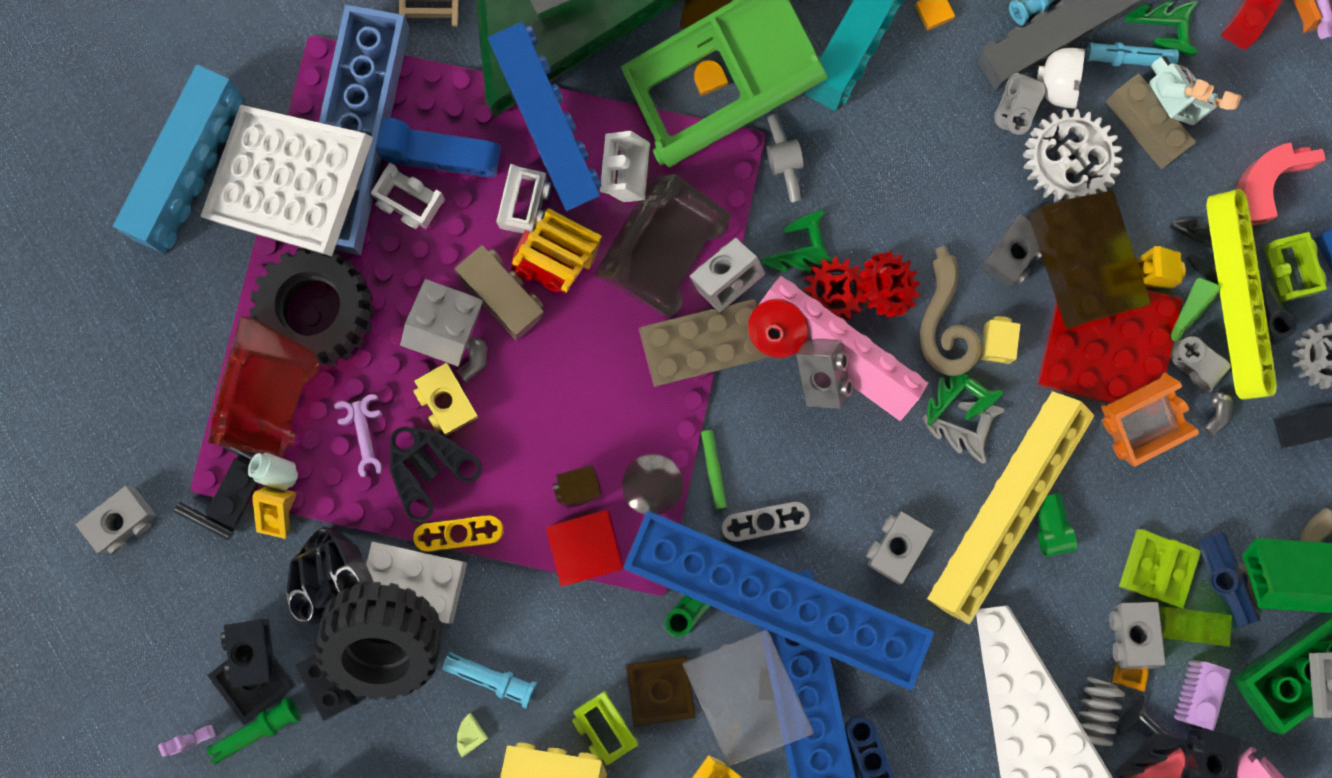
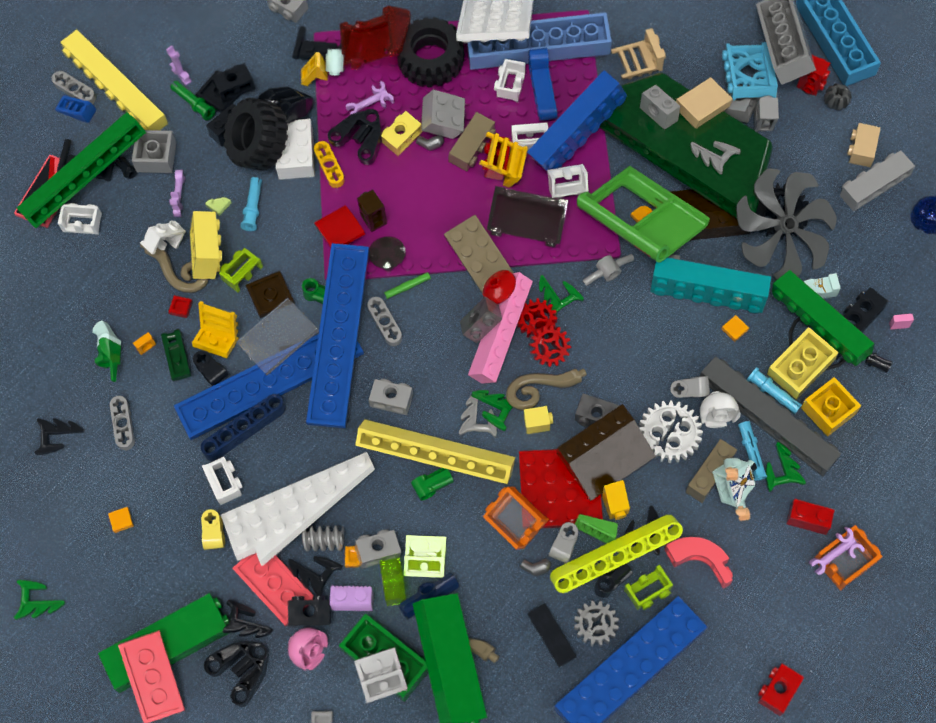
camera: 80 degrees right, 15 degrees down
light grey brick [690,237,765,313] -> none

